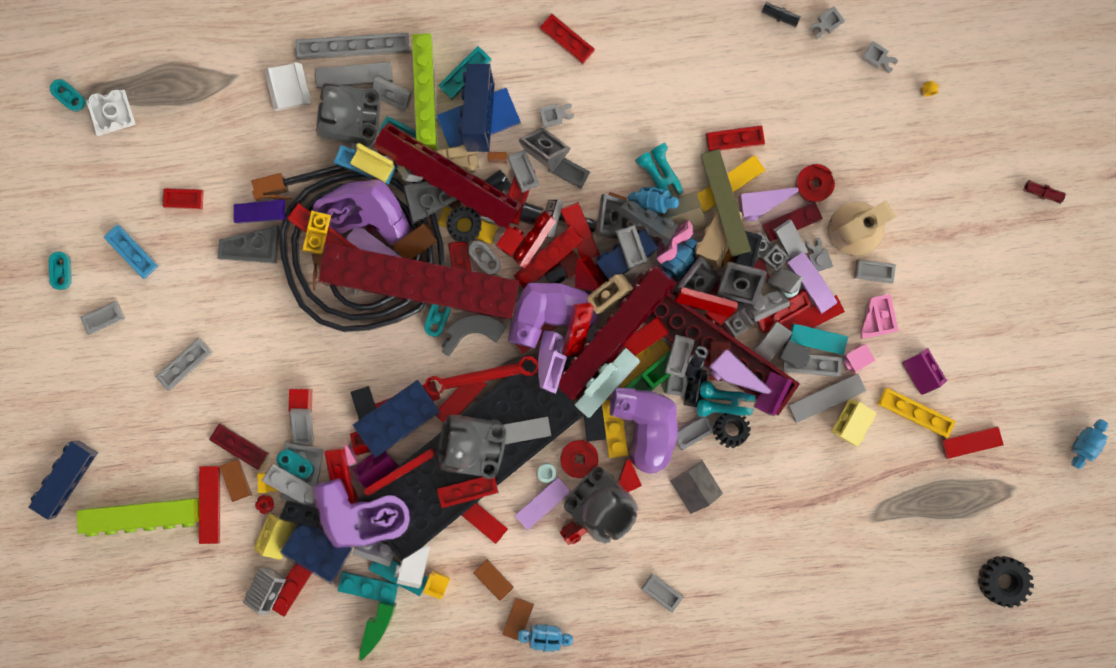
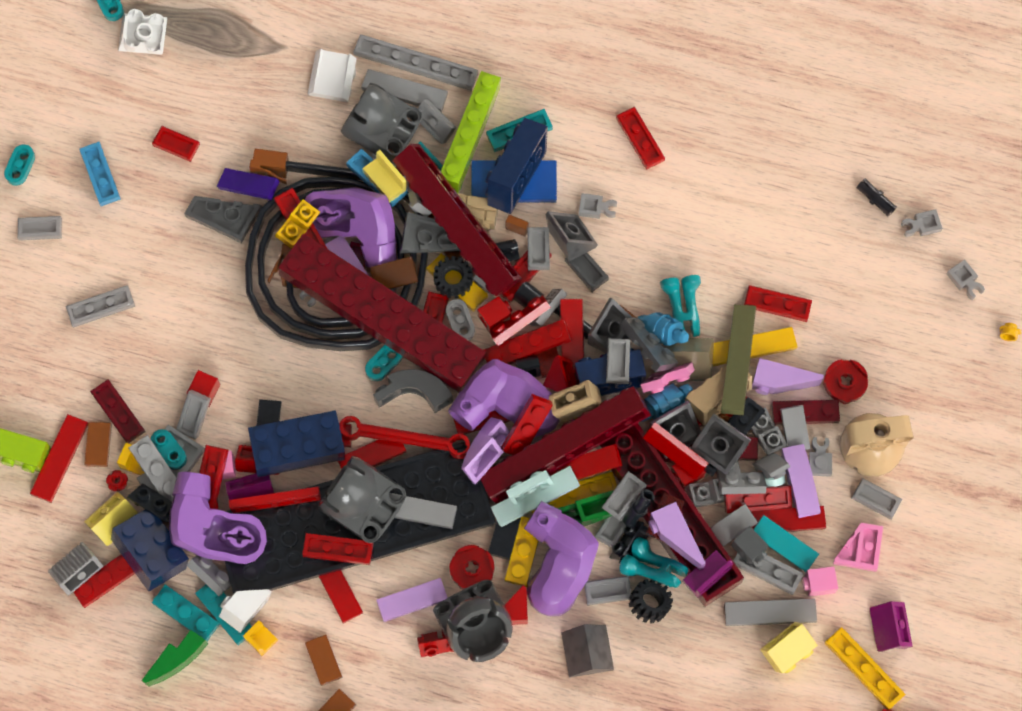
camera: 25 degrees right, 15 degrees down
light aqua tile [537,463,556,483] -> none

